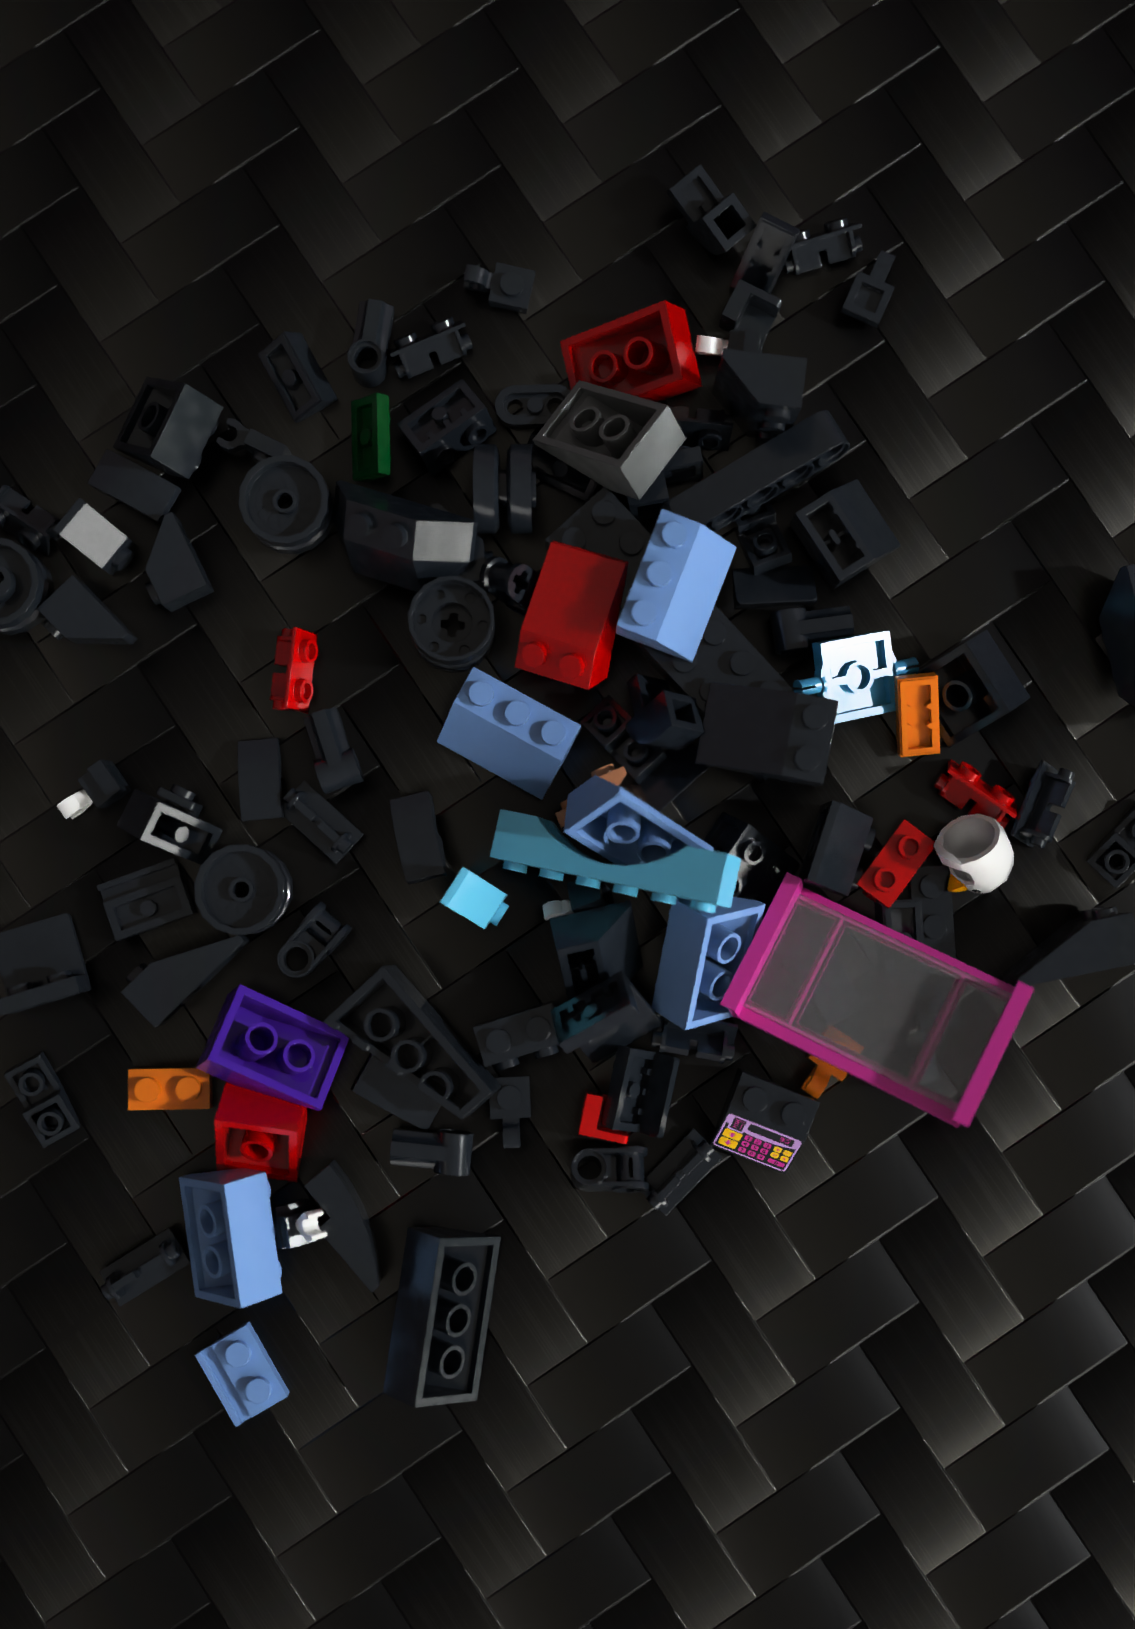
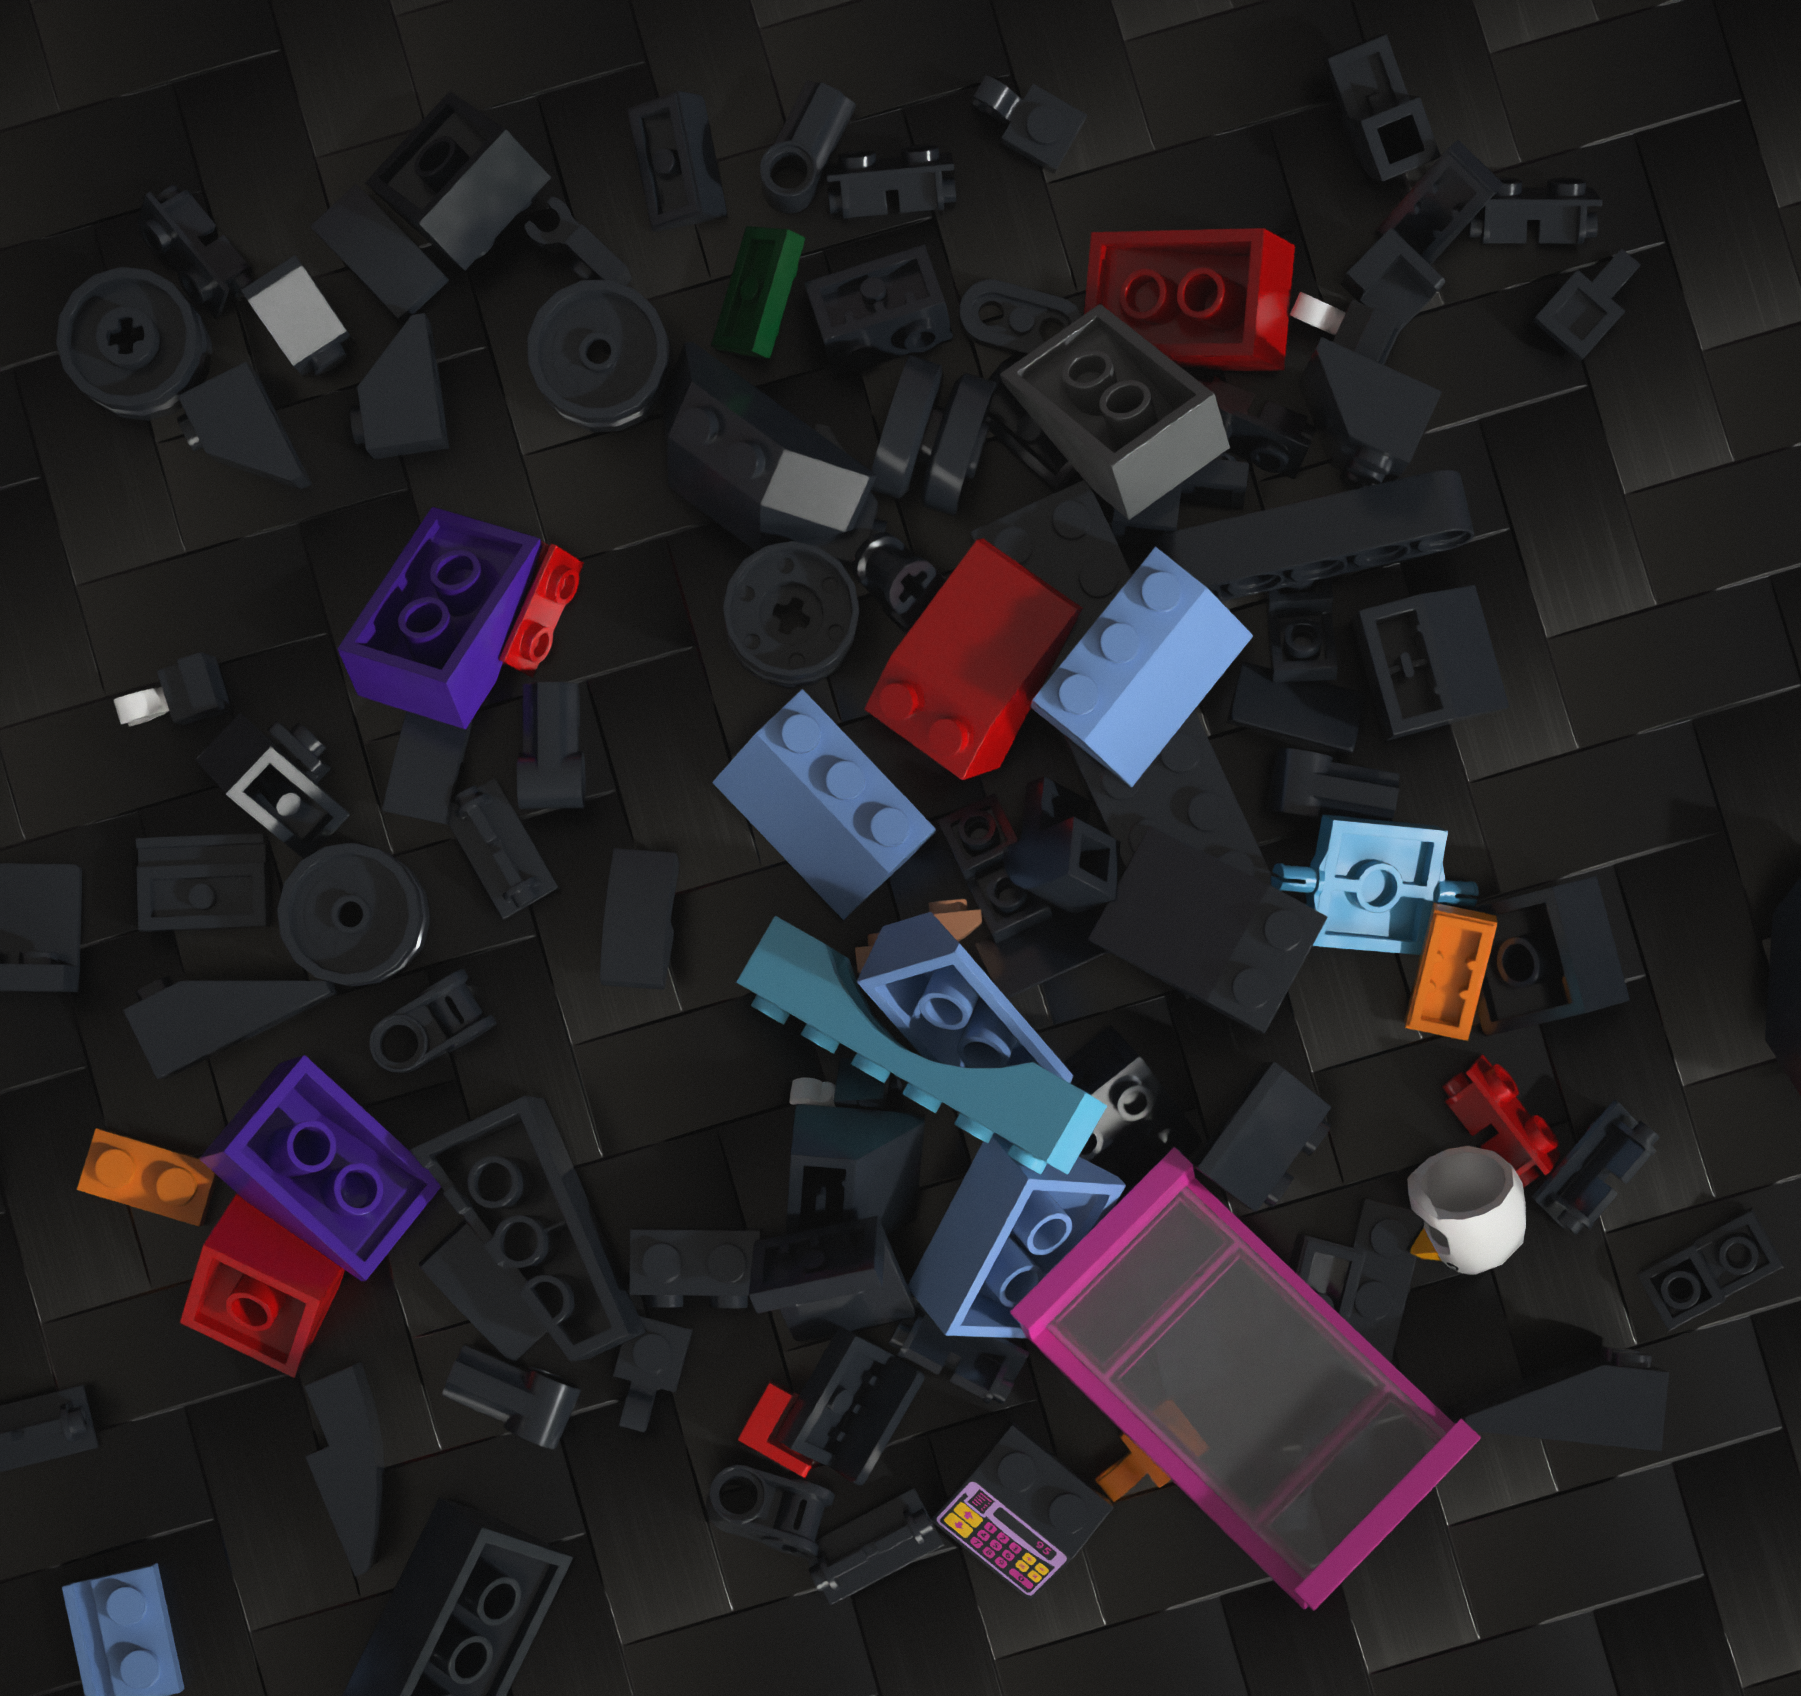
camera: 25 degrees right, 0 degrees up
medium blue slope [179,1168,282,1309] -> none
black piece [271,1199,327,1249] -> none
medium azure slope [440,867,509,929] -> none
red hinge [856,819,935,909] -> none
none -> dark purple slope [337,507,543,729]

